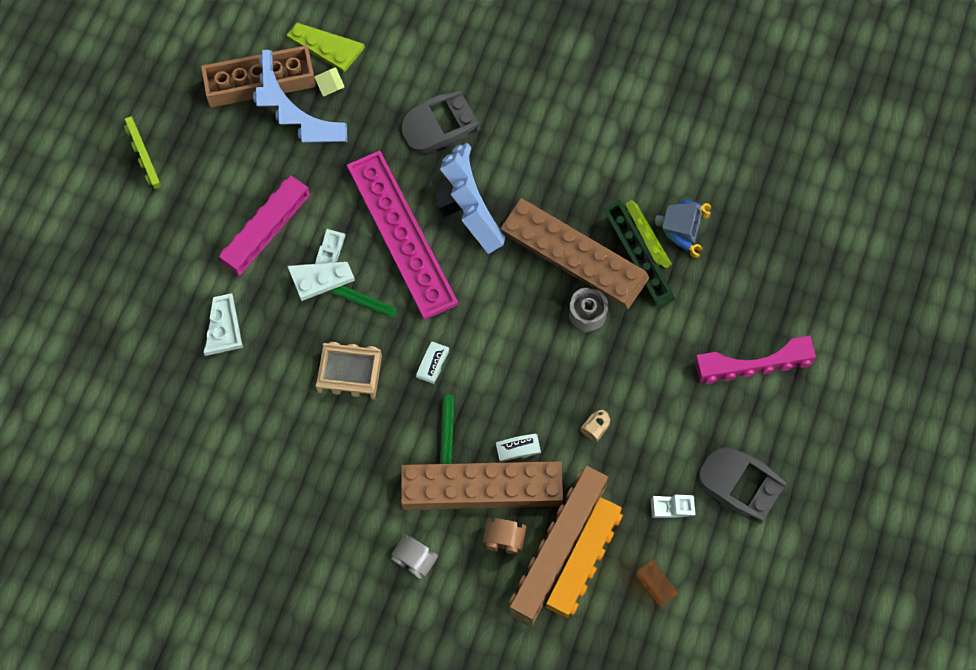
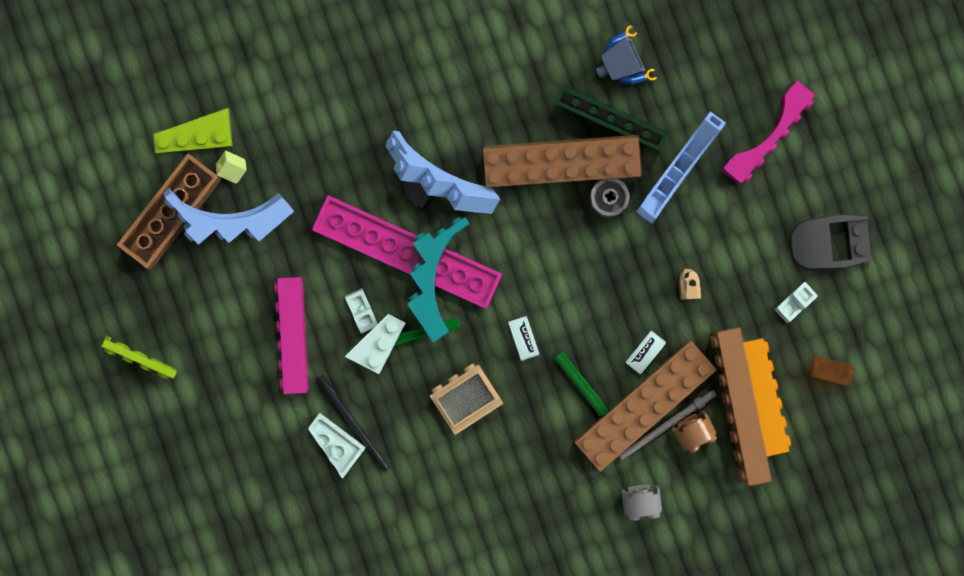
camera: 40 degrees left, 20 degrees up
dark grey slope [402,91,480,154] -> none
lime wing [625,200,672,268] -> none
none -> black bar [316,375,390,471]
none -> teal arch [407,217,470,342]
none -> light grey bar [619,390,717,460]
none -> light blue arch [637,112,725,223]

